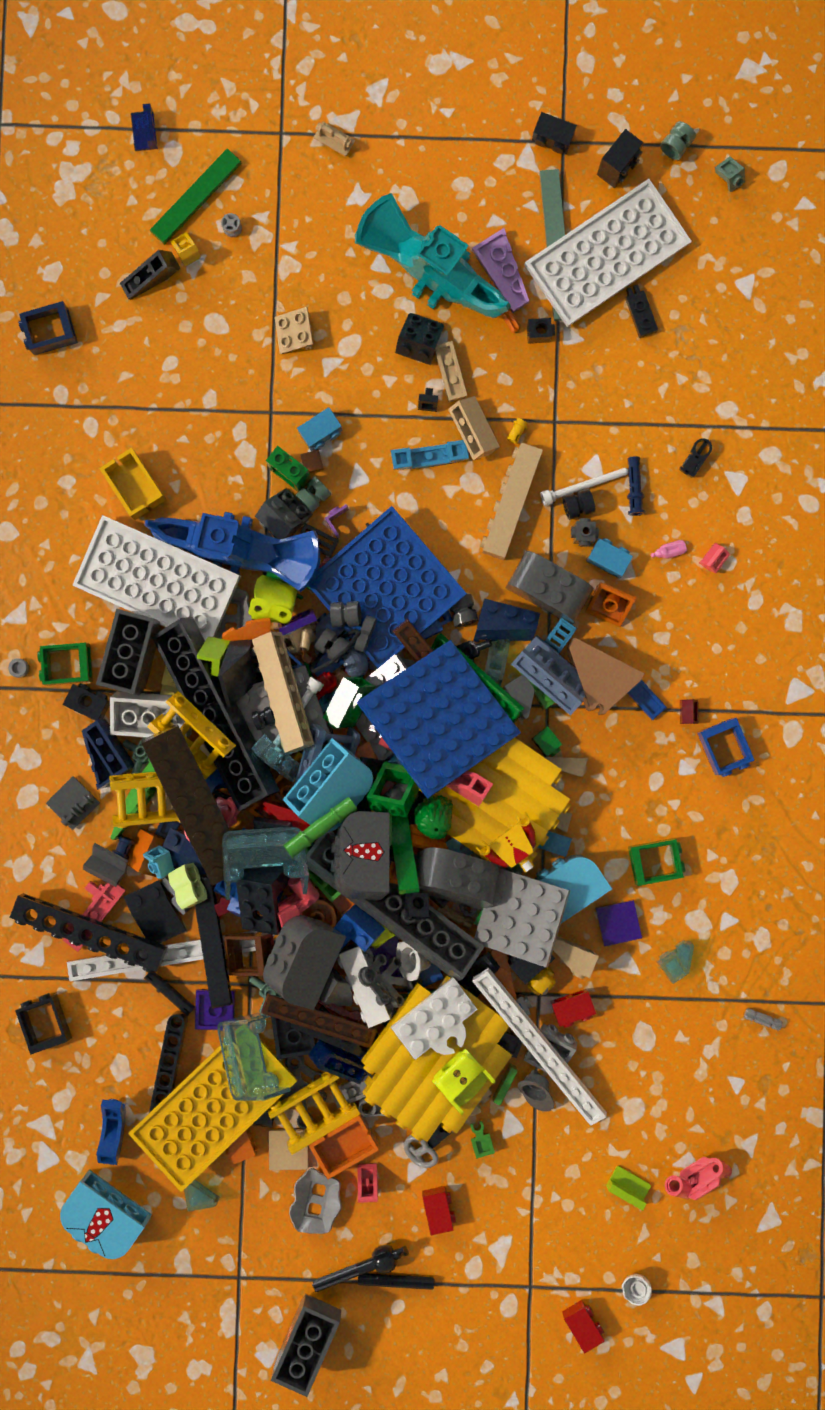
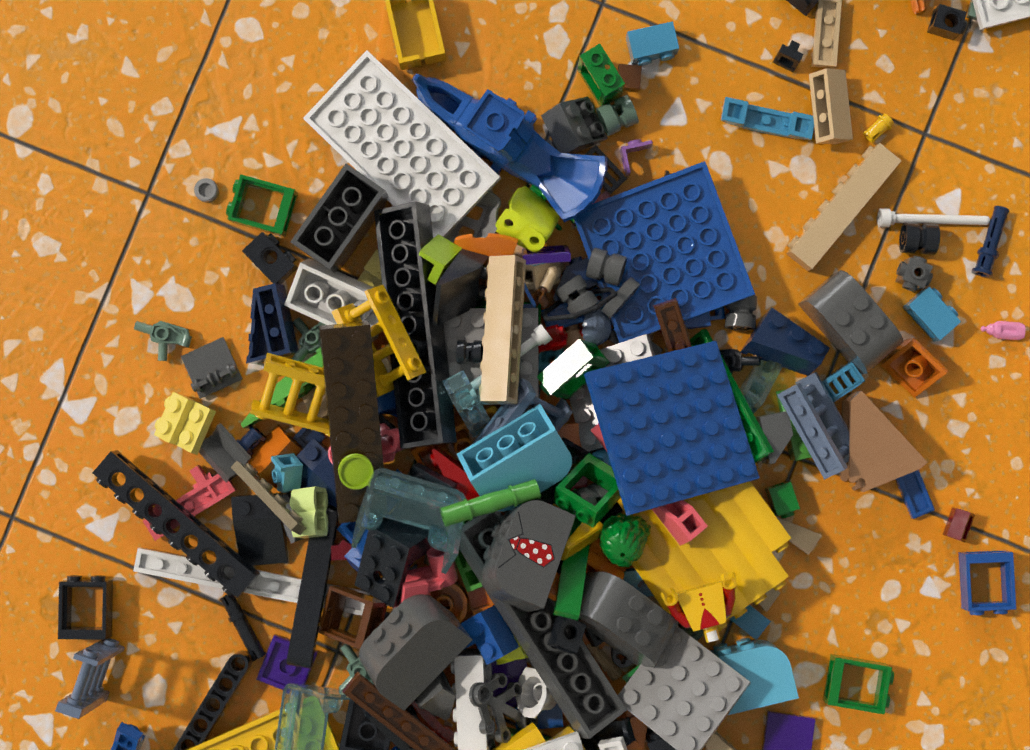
camera: 20 degrees right, 0 degrees up
none -> sand blue fence [55,638,125,719]
none -> sand green piece [134,321,192,361]
none -> light yellow plate [154,392,216,455]
none -> dark tan plate [231,461,307,535]
none -> lime piece [338,453,374,489]
none -> yellow slope [561,521,603,561]

